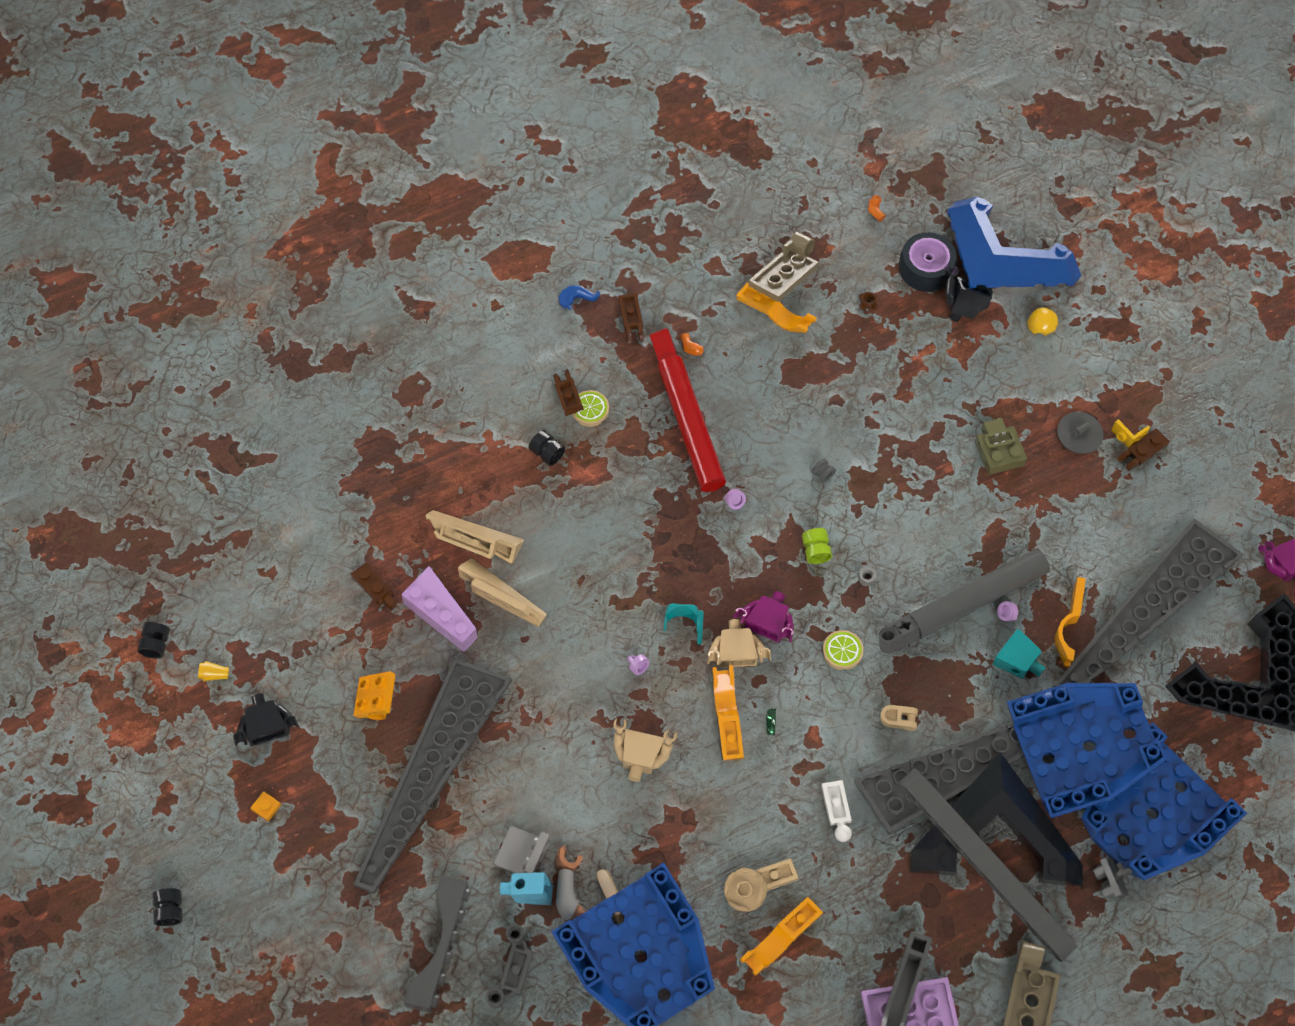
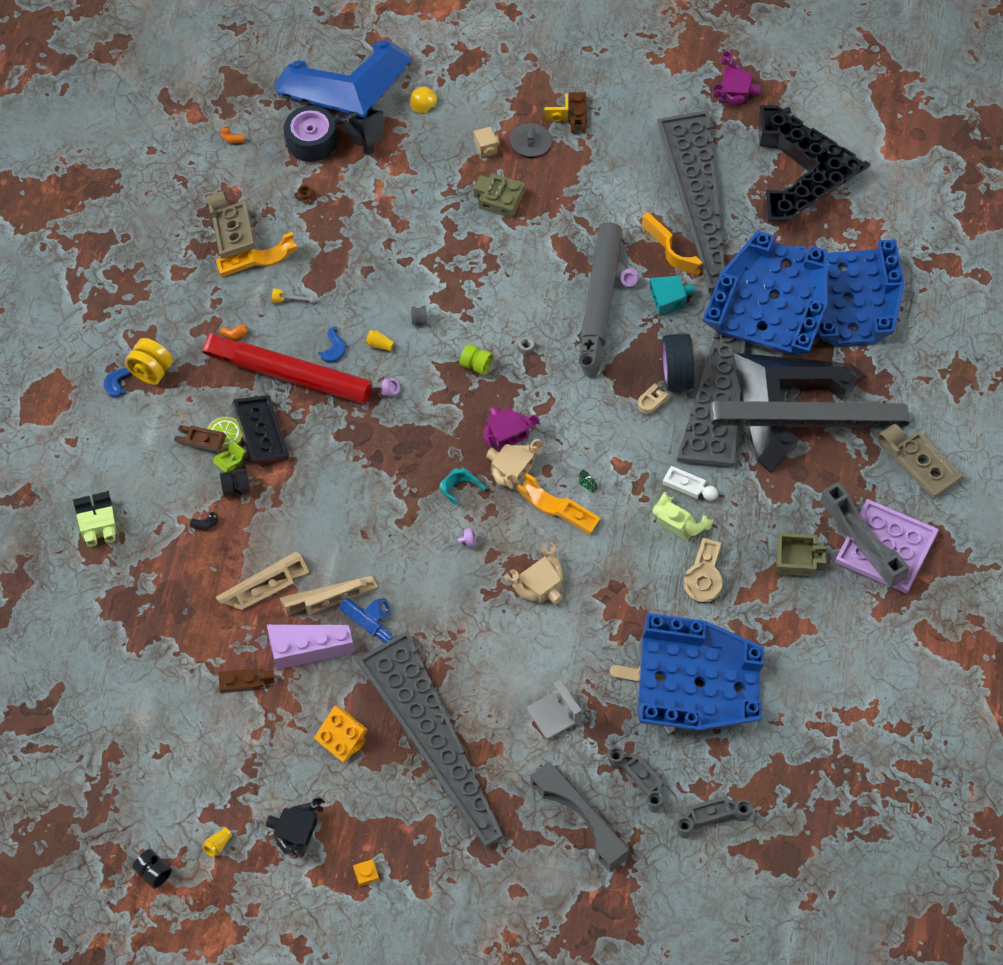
camera: 50 degrees left, 5 degrees down
medium azure torso [500,872,553,905] -> none
light grey piece [554,845,588,921] -> none
reddish brown hinge [618,293,644,343] -> none
light orange piece [740,897,823,976] -> none
tile [823,630,864,670] -> none
dark grey hips [1093,858,1133,899] -> none
none -> yellowish green hips [72,491,117,547]
none -> yellow wheel [124,338,173,385]
none -> black arm [190,512,218,530]
none -> lime bracket [213,441,246,472]
none -> black plate [232,395,289,465]
none -> hinge [272,288,316,304]
none -> blue piece [318,326,346,363]
none -> blue piece [339,598,393,643]
none -> yellow cone [365,330,394,351]
none -> tan brick [474,126,500,158]
none -> yellowish green torso [653,492,714,541]
none -> black wheel [662,334,695,391]
none -> olive piece [776,533,827,577]

